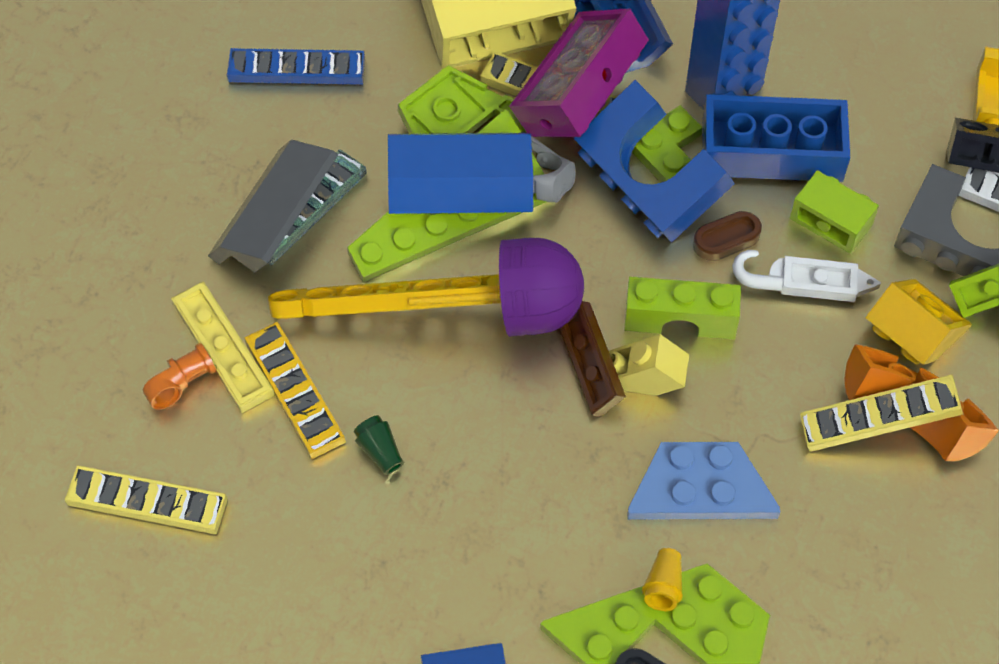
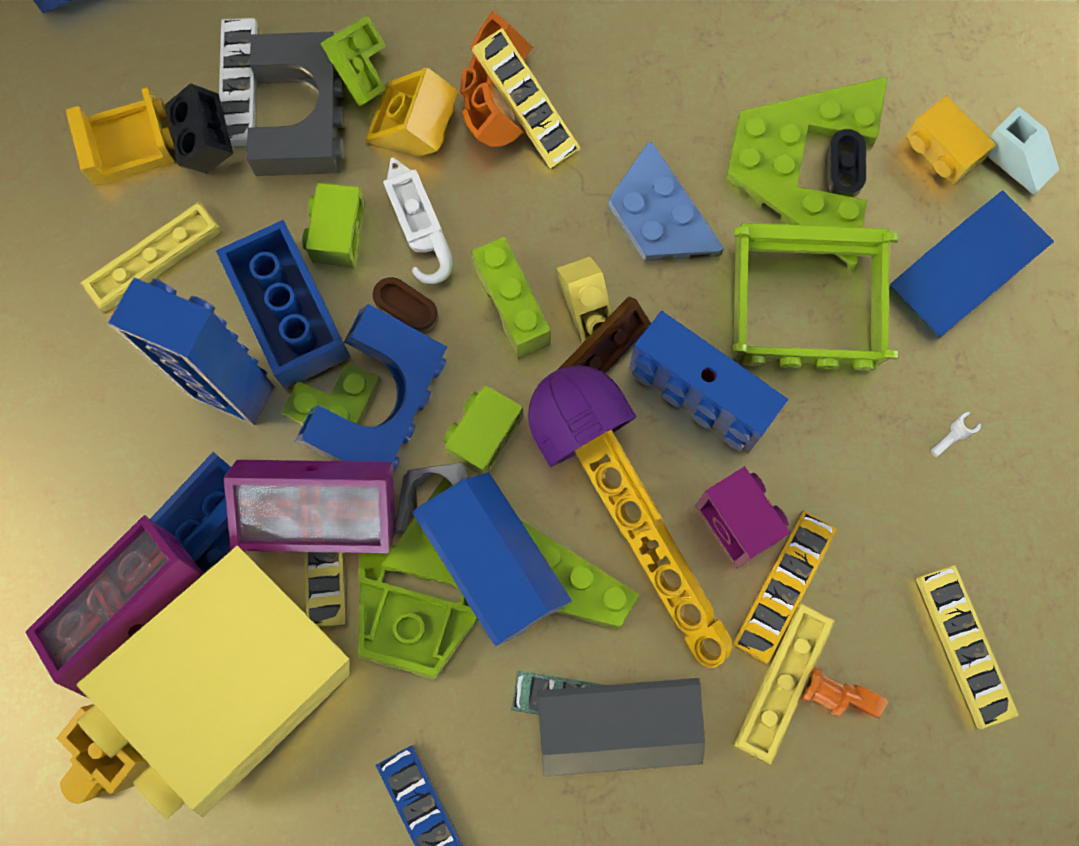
camera: 120 degrees left, 15 degrees up
dark green cone [354,415,404,475] -> none
yellow cone [642,548,682,611] -> none
none -> light yellow tile [80,201,222,313]
none -> lime brick [443,384,524,475]
none -> blue brick [629,310,789,453]
none -> magenta brick [695,466,790,569]
none -> lime window [731,223,898,371]
none -> white hand [930,412,981,457]

